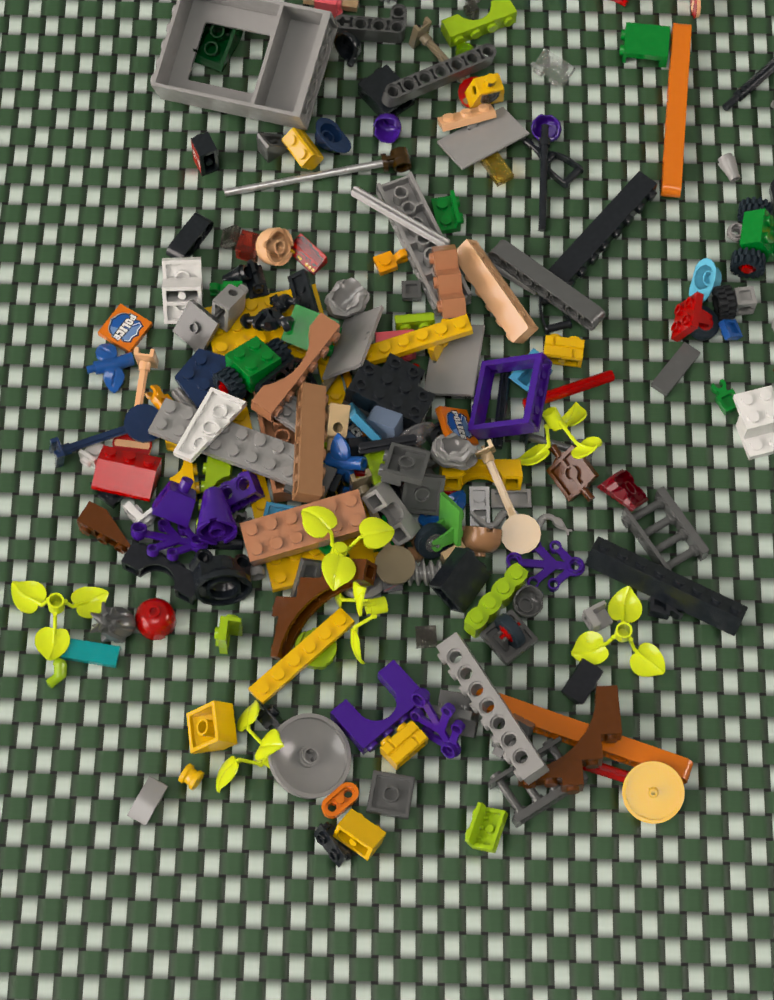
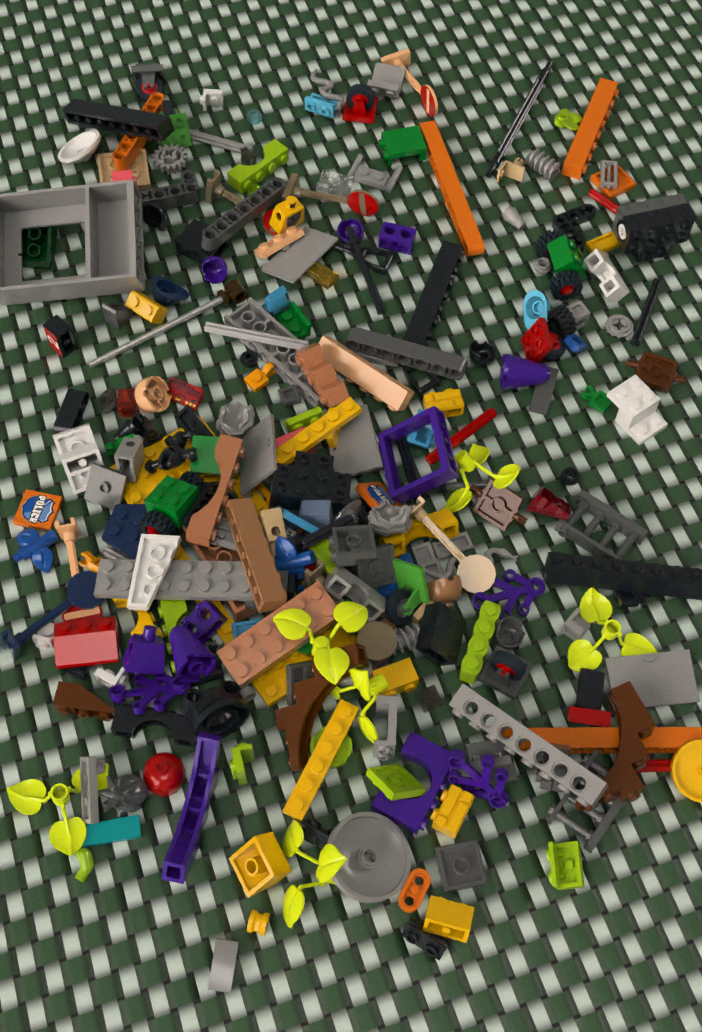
camera: 20 degrees left, 5 degrees down
none -> light grey hinge [80,756,105,824]
none -> dark purple arch [162,732,221,884]
none -> black plate [240,351,258,368]
none -> dark azure cylinder [262,285,291,317]
none -> dark tan piece [282,173,379,216]
none -> light grey plate [346,154,403,193]
none -> lime plate [366,763,426,801]
none -> yellow brick [371,657,419,696]
none -> light grey panel [373,695,398,761]
none -> dark purple brick [378,221,417,255]
none -> black hair [469,340,496,366]
none -> tan bracket [496,157,525,183]
none -> dark purple cone [500,354,550,390]
none -> black plate [561,467,580,485]
none -> red slope [566,706,611,727]
none -> light grey container [605,649,700,711]

